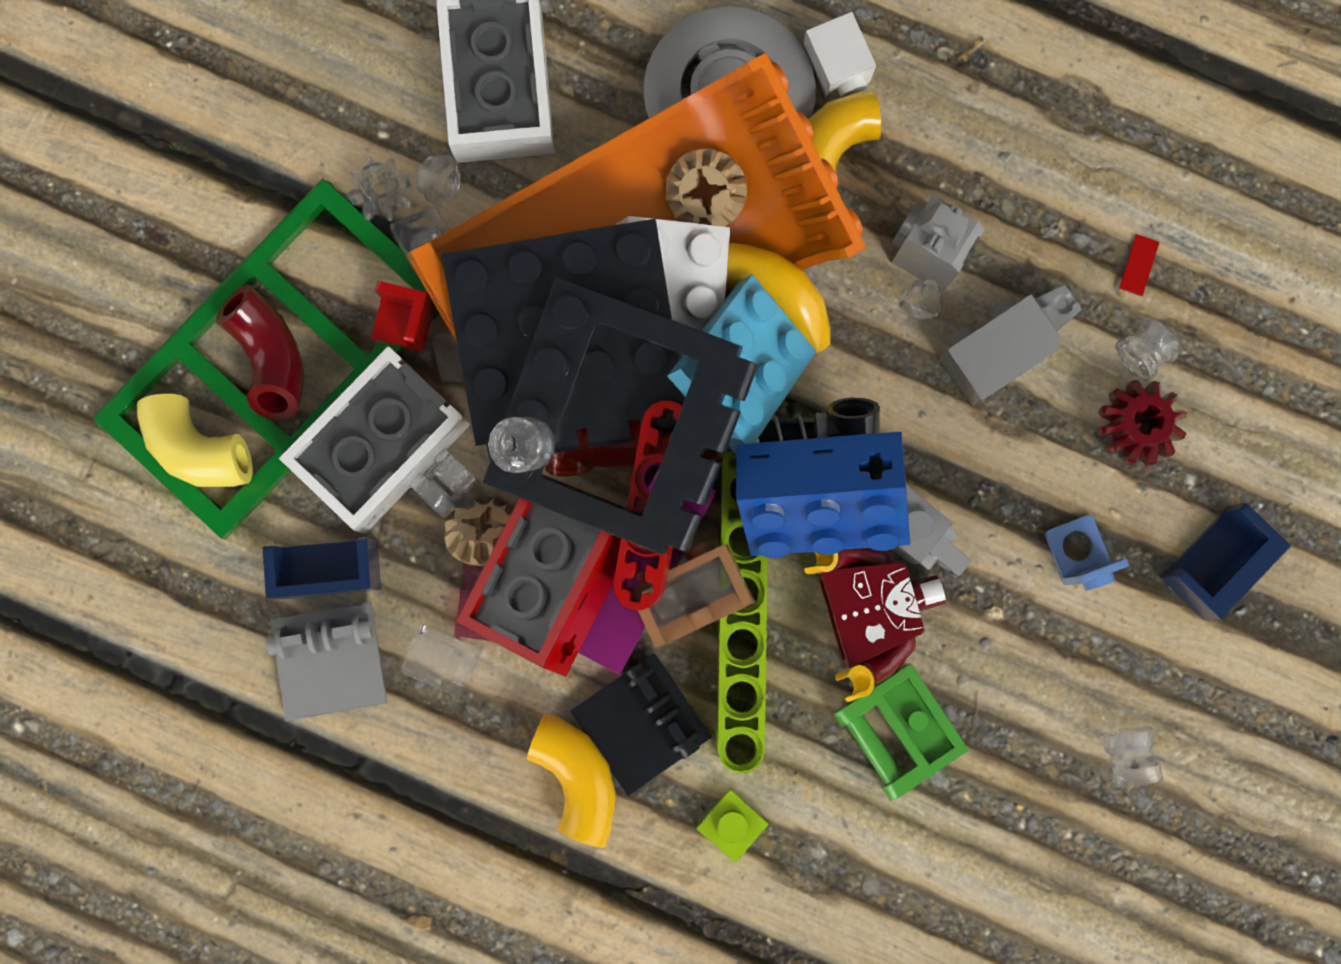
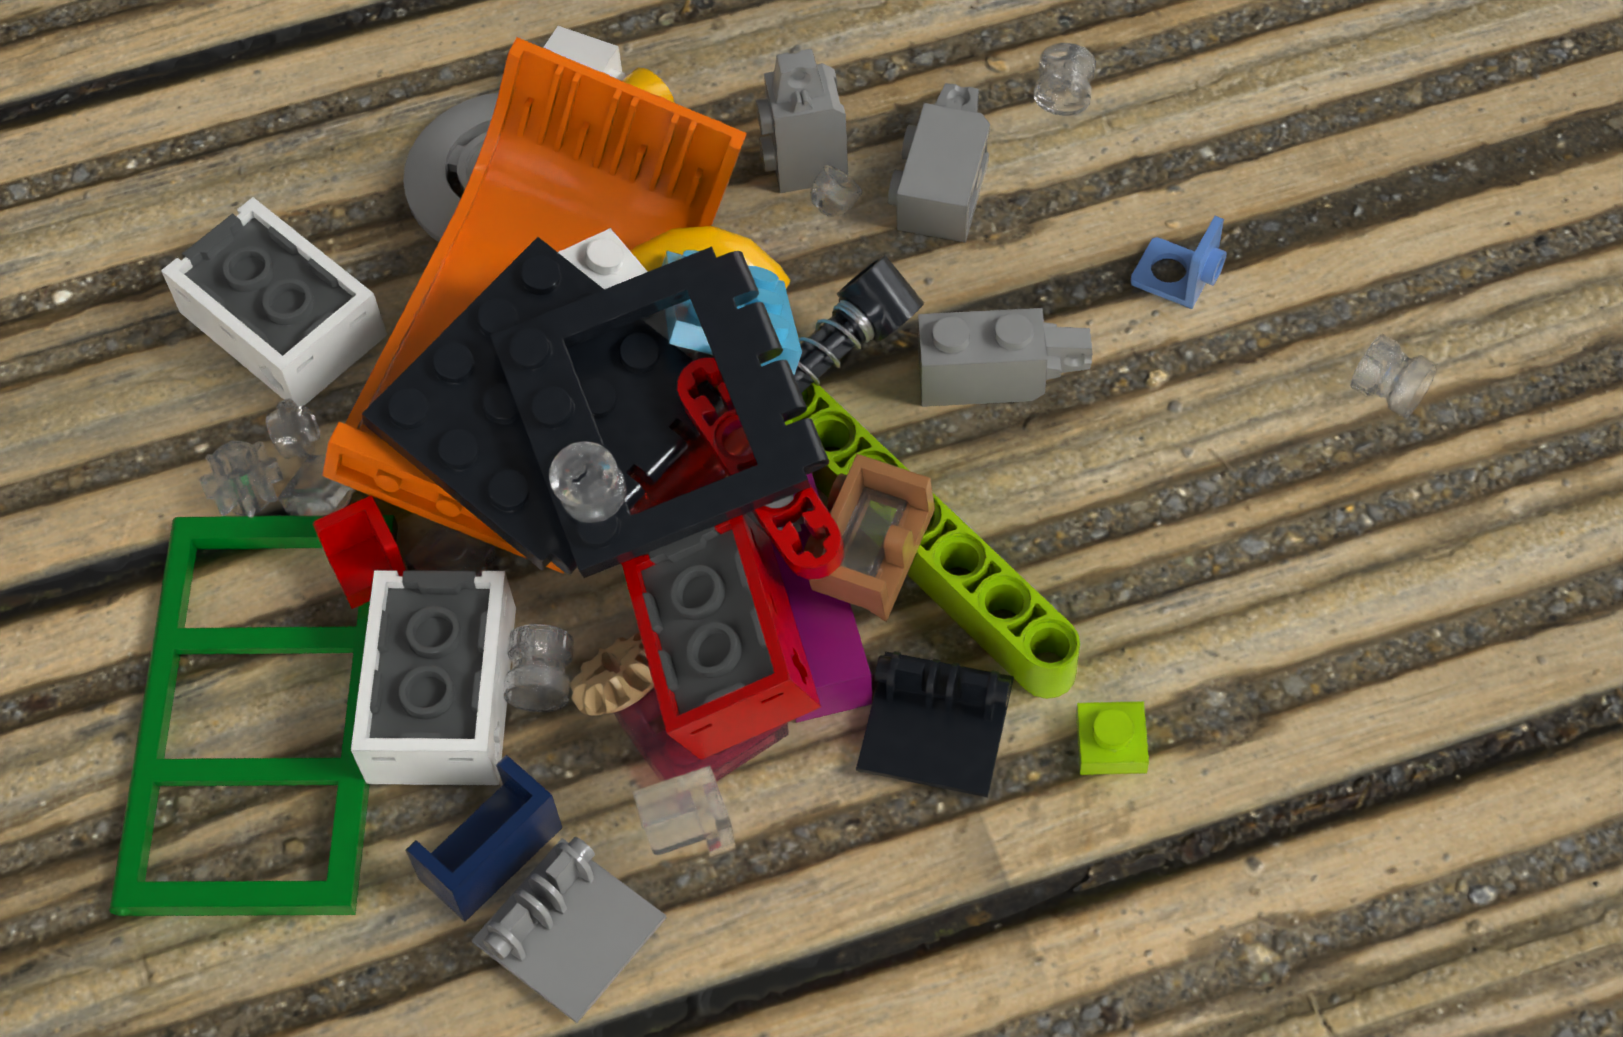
camera: 35 degrees left, 25 degrees down
light yellow cylinder [136,394,253,487] -> none
dark red cylinder [216,284,304,421] -> none
yellow cylinder [527,712,616,848] -> none
tan gear [665,148,747,227] -> none
blue piece [736,431,911,558] -> none
dark red torso [804,548,946,702] -> none
bright green plate [833,663,969,801] -> none
dark red gear [1097,380,1188,466] -> none
red piece [1119,234,1160,296] -> none
dark blue panel [1160,503,1291,620] -> none

